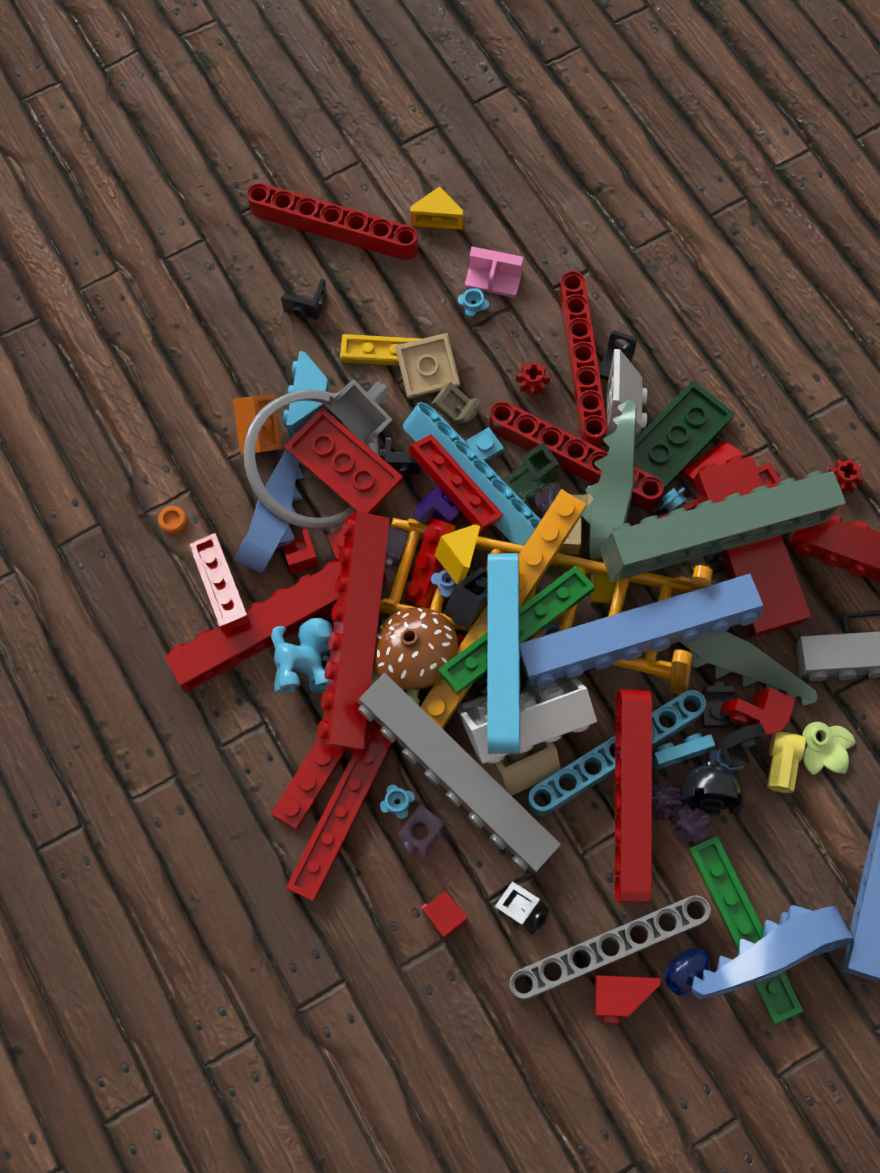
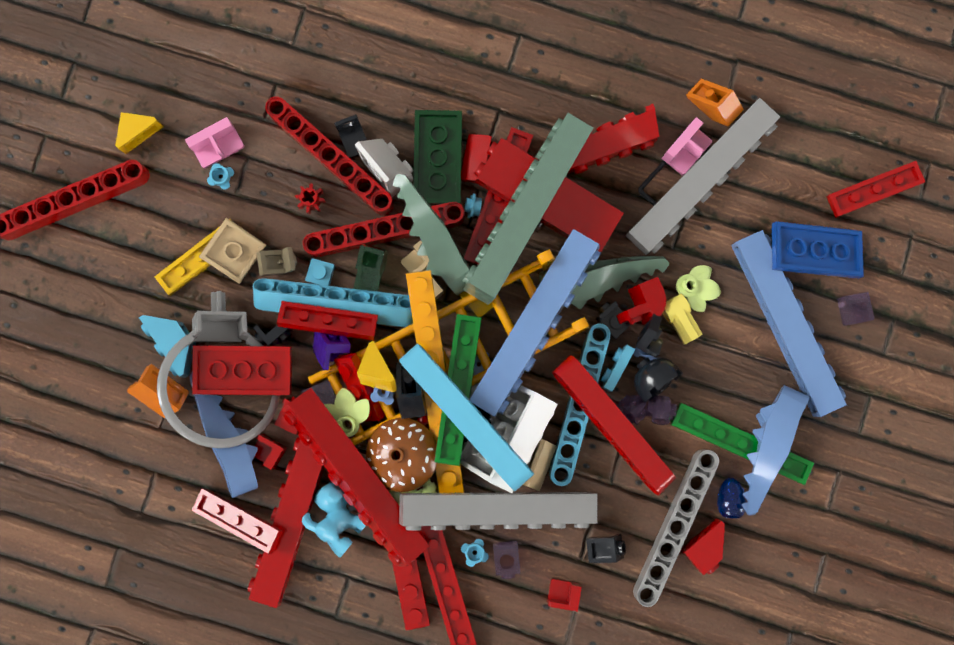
camera: 45 degrees left, 15 degrees up
orange tile [158,506,188,535] -> none
black bracket [281,279,327,320] -> none
clear purple gear [535,483,568,515] -> none
red gear [828,458,864,494] -> none
none -> yellowish green plate [324,388,370,437]

